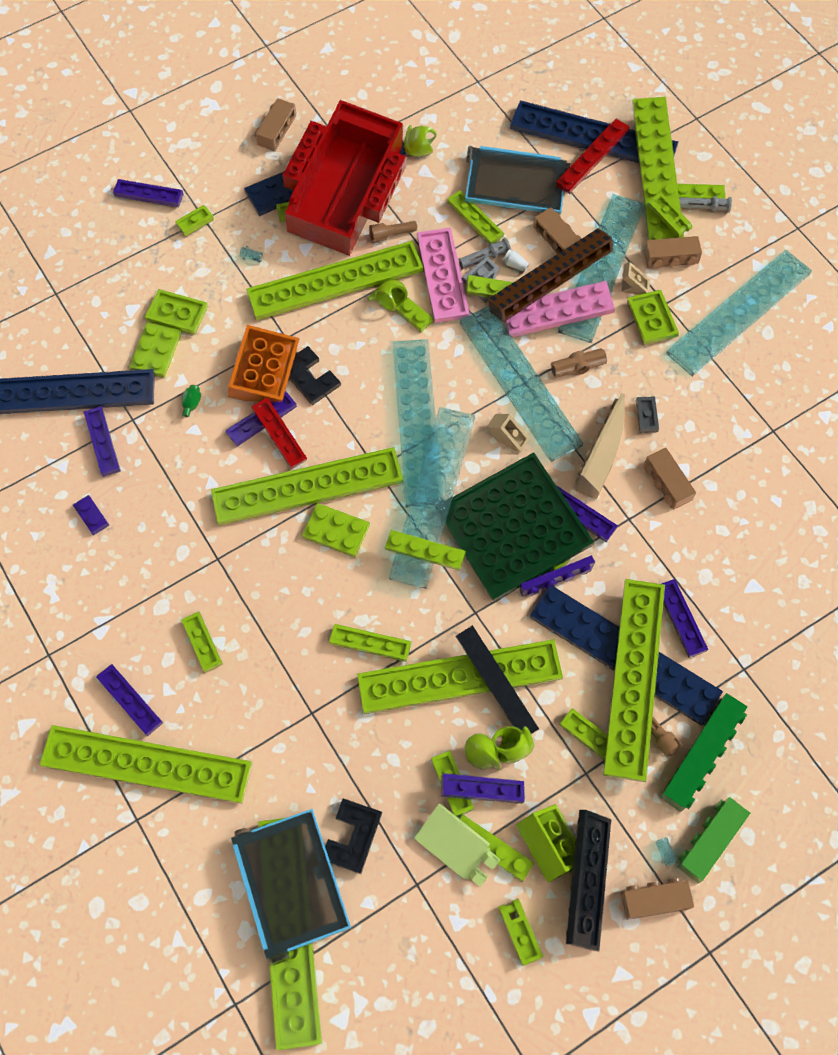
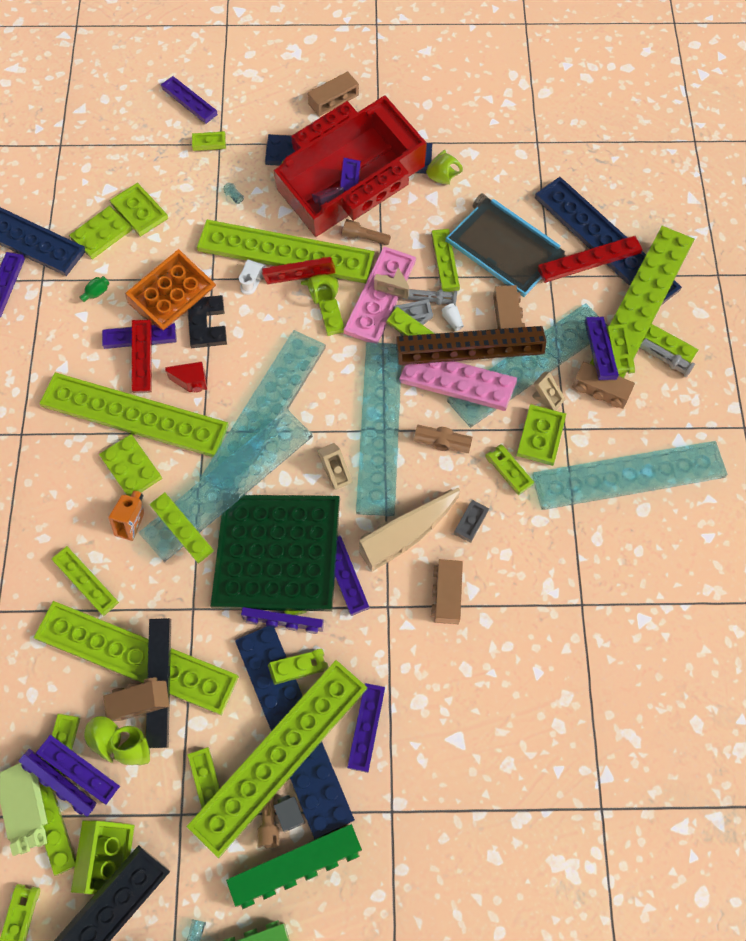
camera: 30 degrees right, 0 degrees up
none -> dark purple plate [19,748,97,817]
none -> medium nougat brick [103,678,169,721]
none -> orange torso [108,491,144,541]
none -> red slope [165,361,207,393]
none -> white piece [239,260,266,295]
none -> red plate [262,257,336,285]
none -> lime plate [268,649,329,685]
none -> dark grey brick [274,795,305,832]
none -> brick [312,187,344,211]
none -> dark purple plate [339,158,361,193]
none -> tan slope [374,268,409,299]
none -> lime plate [485,444,534,495]
none -> dark purple plate [584,317,619,380]

